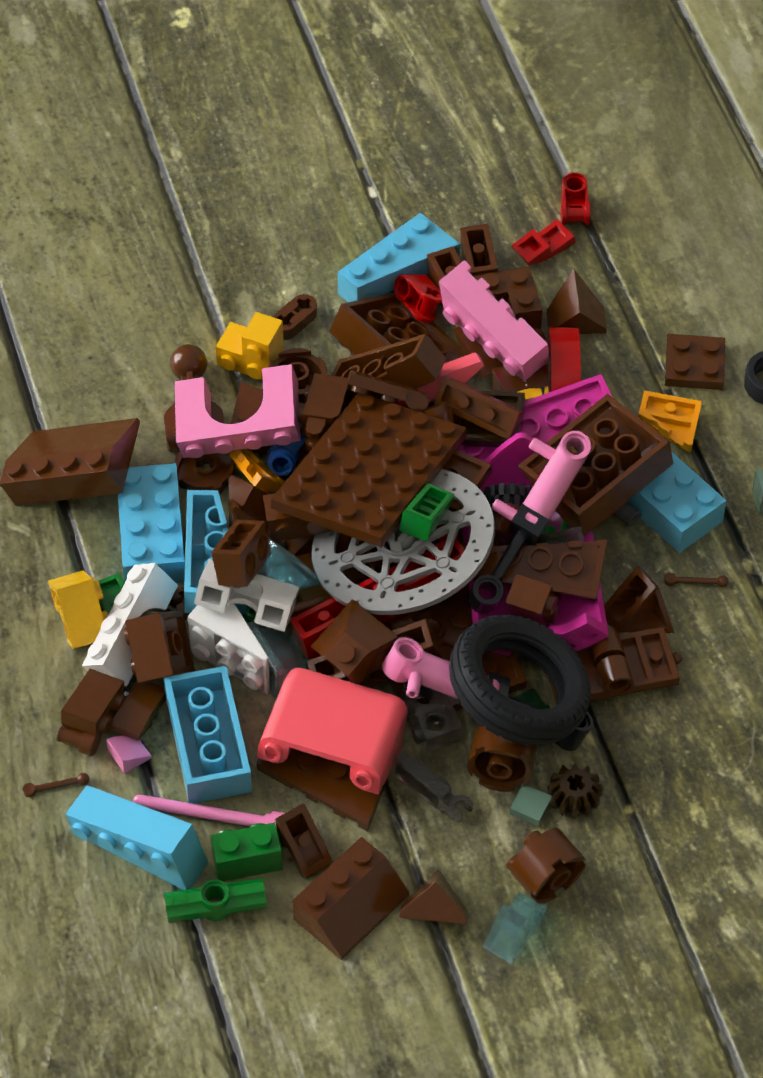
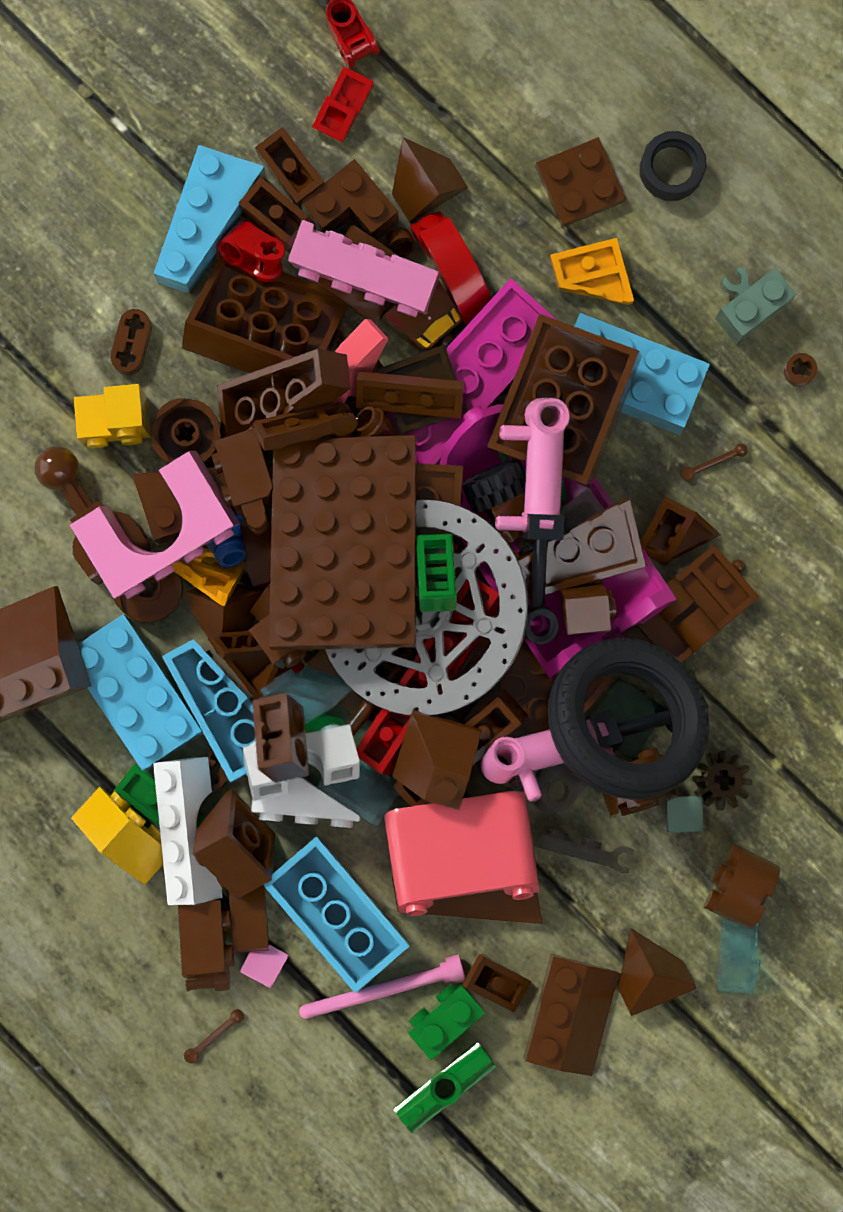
camera: 30 degrees left, 30 degrees up
medium azure wedge [65,785,209,890] -> none

